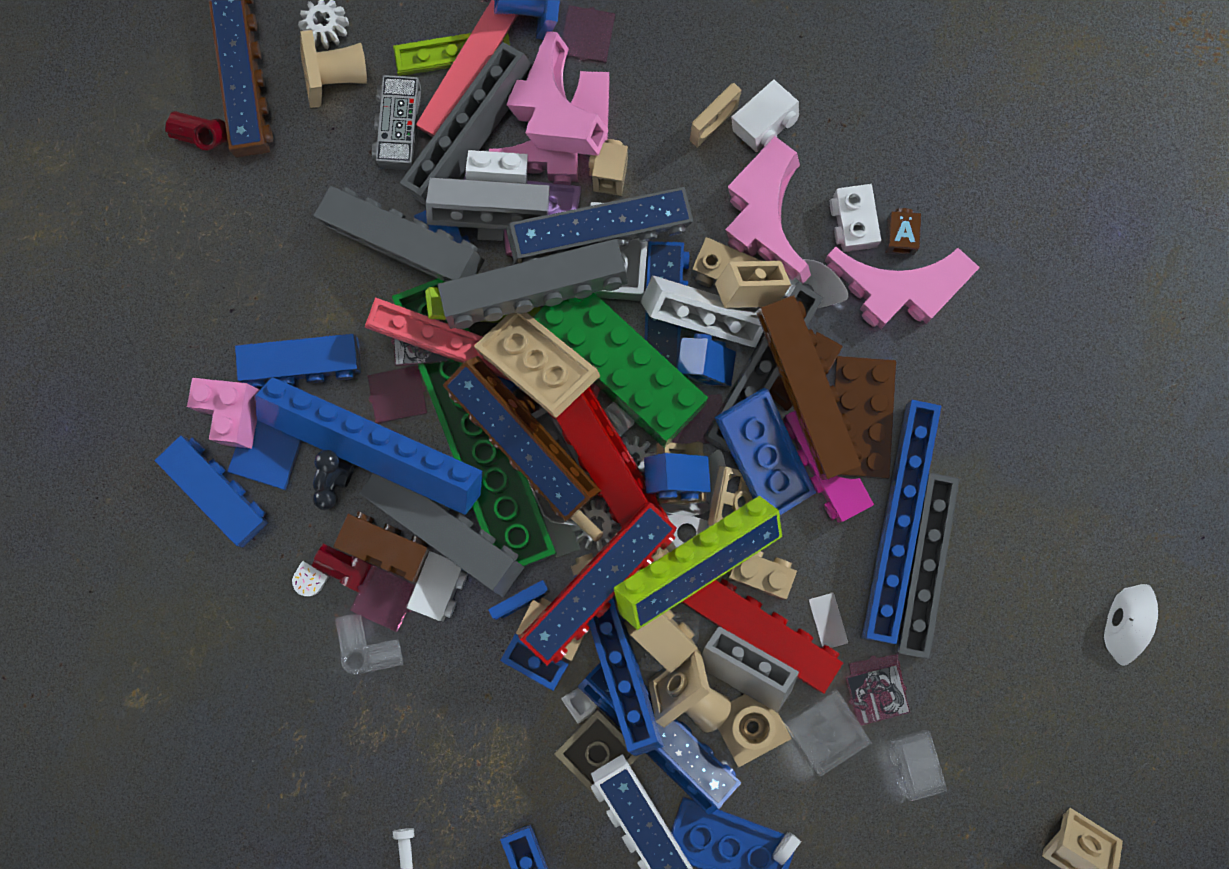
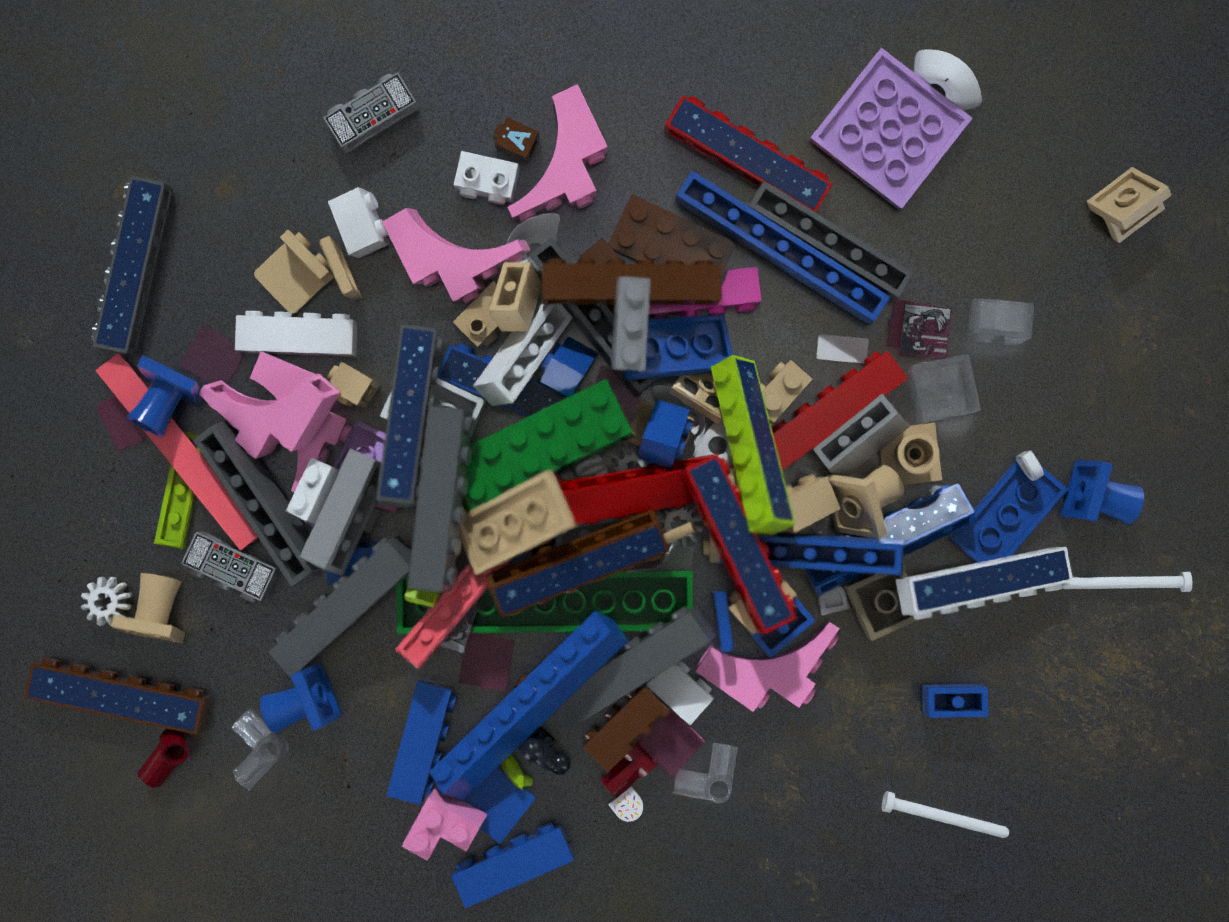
camera: 75 degrees left, 5 degrees up
none -> clear piece [231,709,289,790]
none -> white brick [235,311,358,357]
none -> tan bracket [254,230,334,314]
none -> blue plant [260,661,343,734]
none -> brick [323,72,419,153]
none -> lime bar [501,754,533,790]
none -> light grey brick [611,277,650,372]
none -> dark blue brick [664,95,833,212]
none -> bright pink arch [694,620,840,712]
none -> lavender plate [809,47,973,211]

